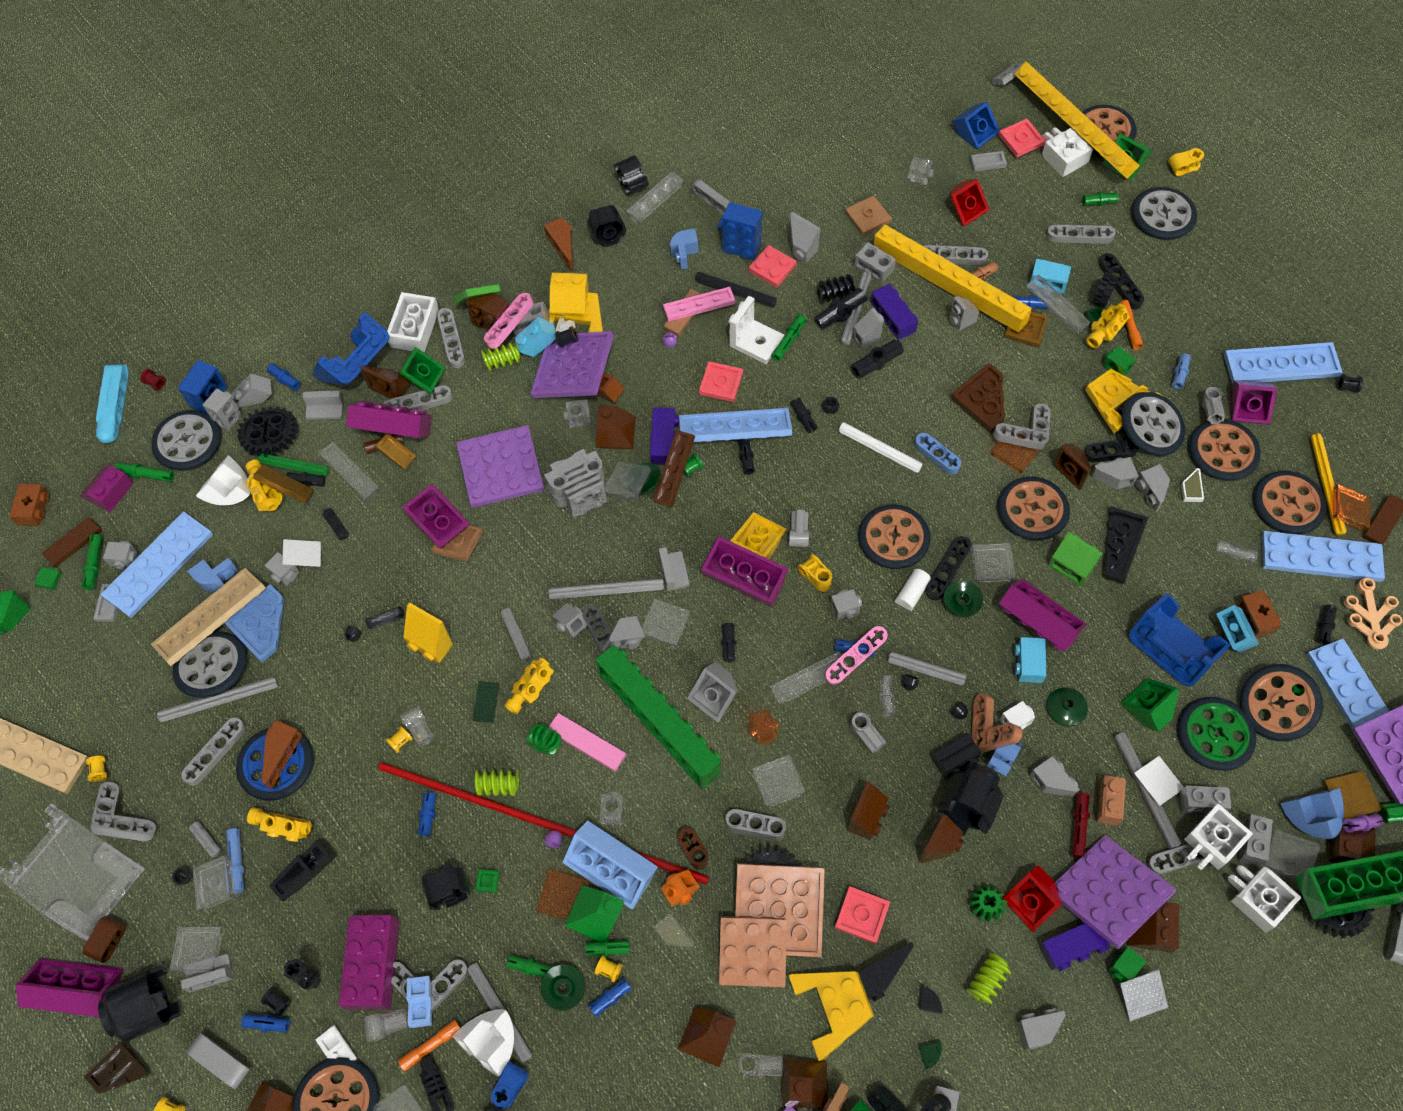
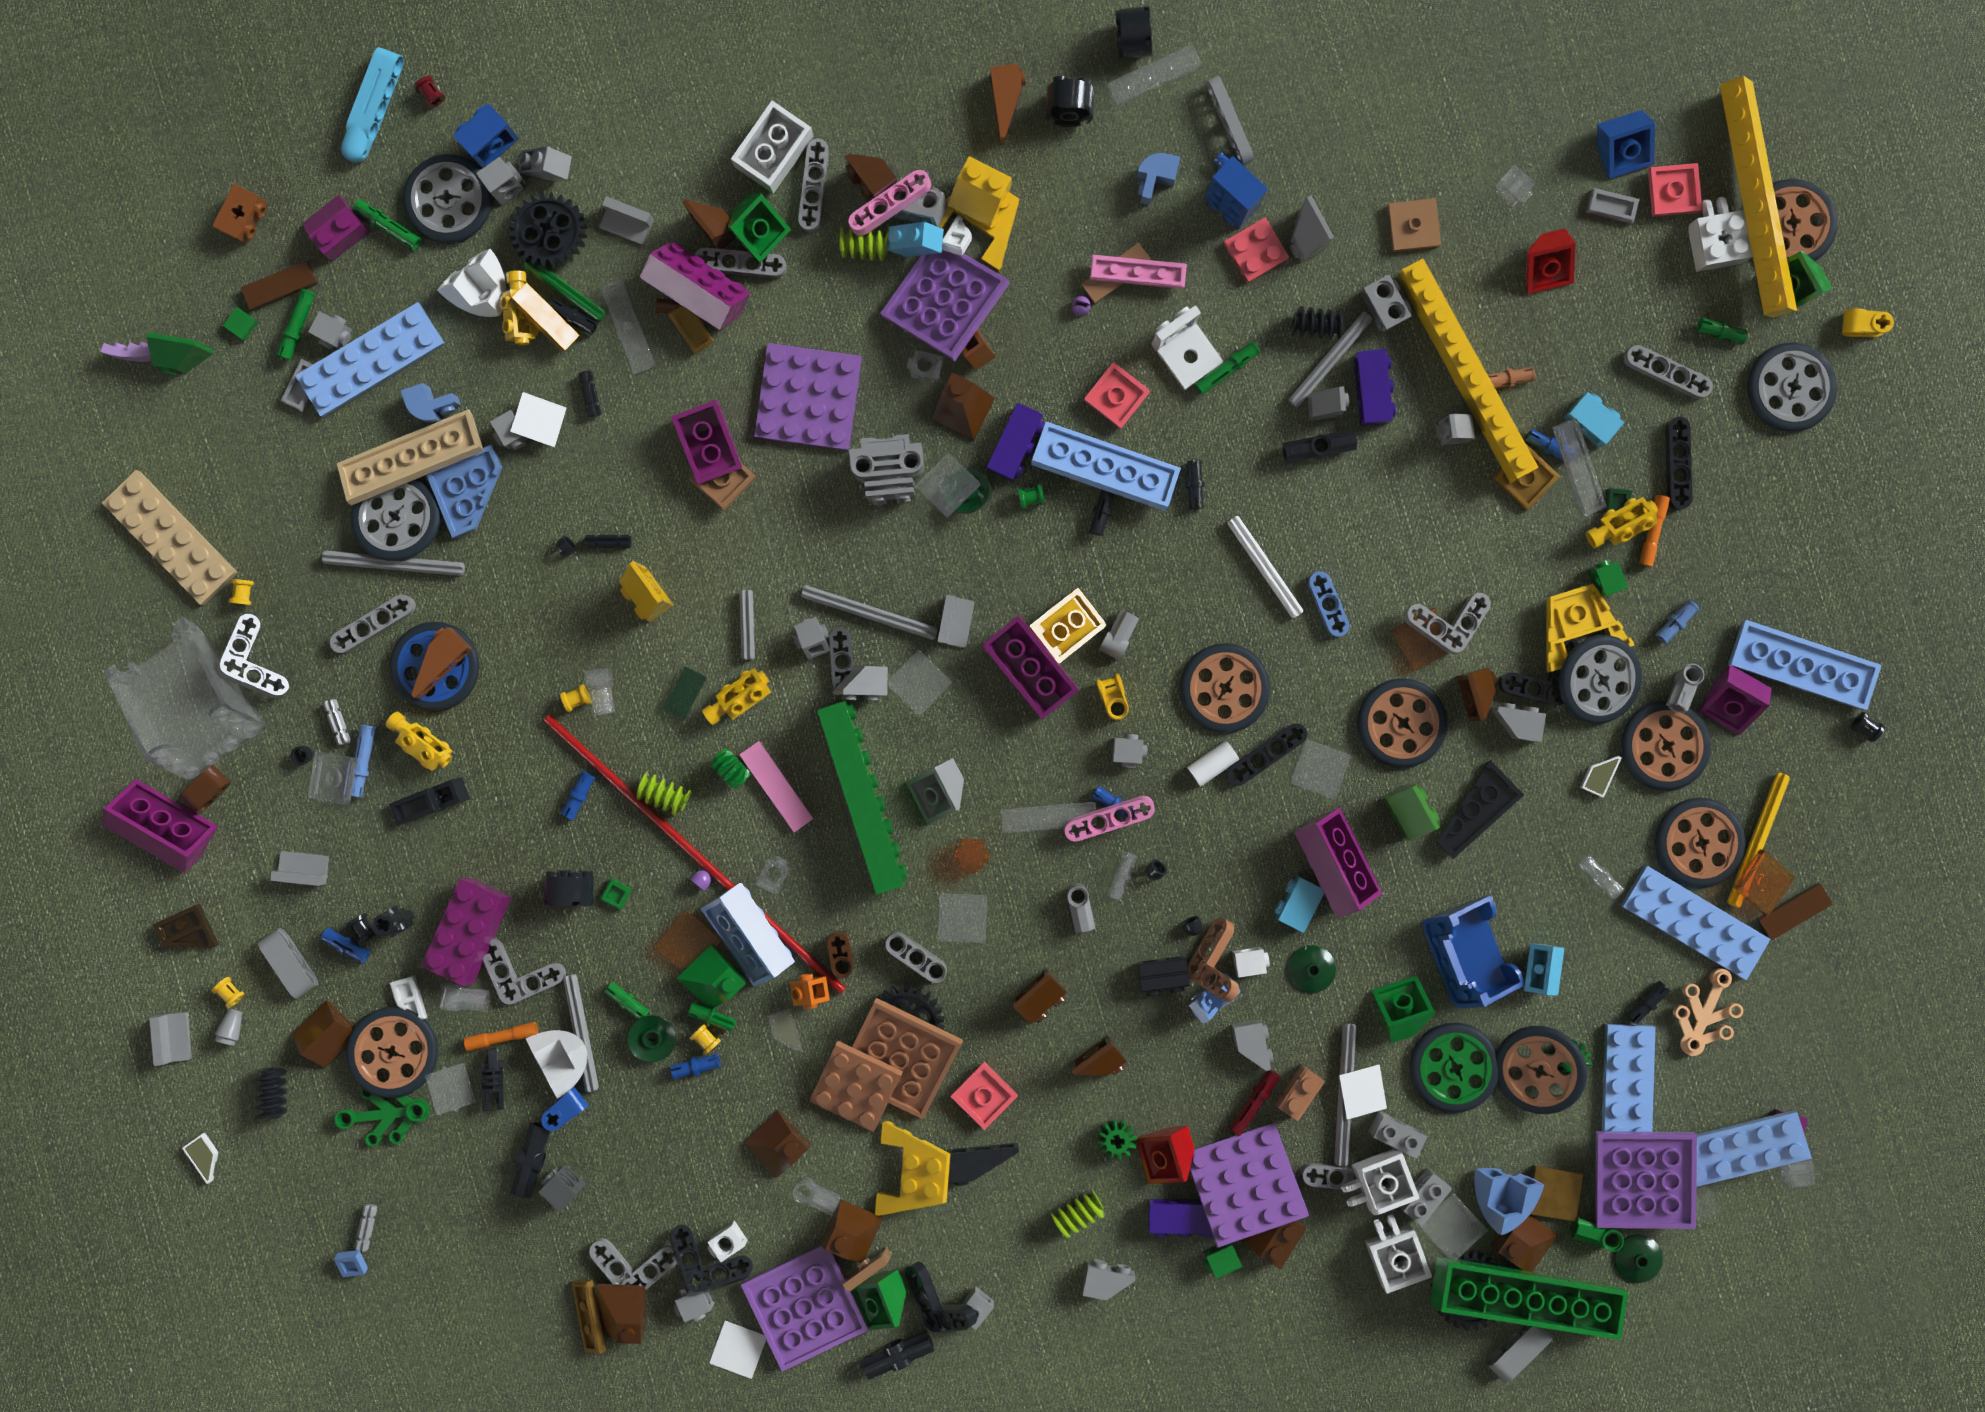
camera: 20 degrees right, 25 degrees up
black piece [98,965,181,1042] -> none
clear tile [169,927,223,972] -> none
blue pin [267,363,301,391] -> none
blue windscreen [312,312,389,385] -> none
light blue slope [406,976,432,1028] -> none
bright green tile [453,284,500,305] -> none
black bush [555,326,578,347] -> none
reddish brown plate [653,430,695,507] -> none
black axle [695,272,777,308] -> none
black axle [721,623,737,663] -> none
black piece [814,287,867,330] -> none
black plate [821,397,840,414] -> none
light grey axle [888,652,966,685] -> none
black tile [919,986,942,1014] -> none
dark green tile [919,1041,942,1070] -> none
light grey beam [924,245,988,265] -> none
black piece [938,763,1004,836] -> none
dark green dish [943,580,983,617] -> none
reddish brown plate [951,363,1005,432] -> none
light grey tile [992,63,1023,86] -> none
black tyre [1092,272,1119,307] -> none
sticker [1120,970,1168,1021] -> none
light grey slope [1136,464,1170,512] -> none
dark orange brick [1236,590,1281,638] -> none
medium lavender pin [1343,814,1383,833] -> none

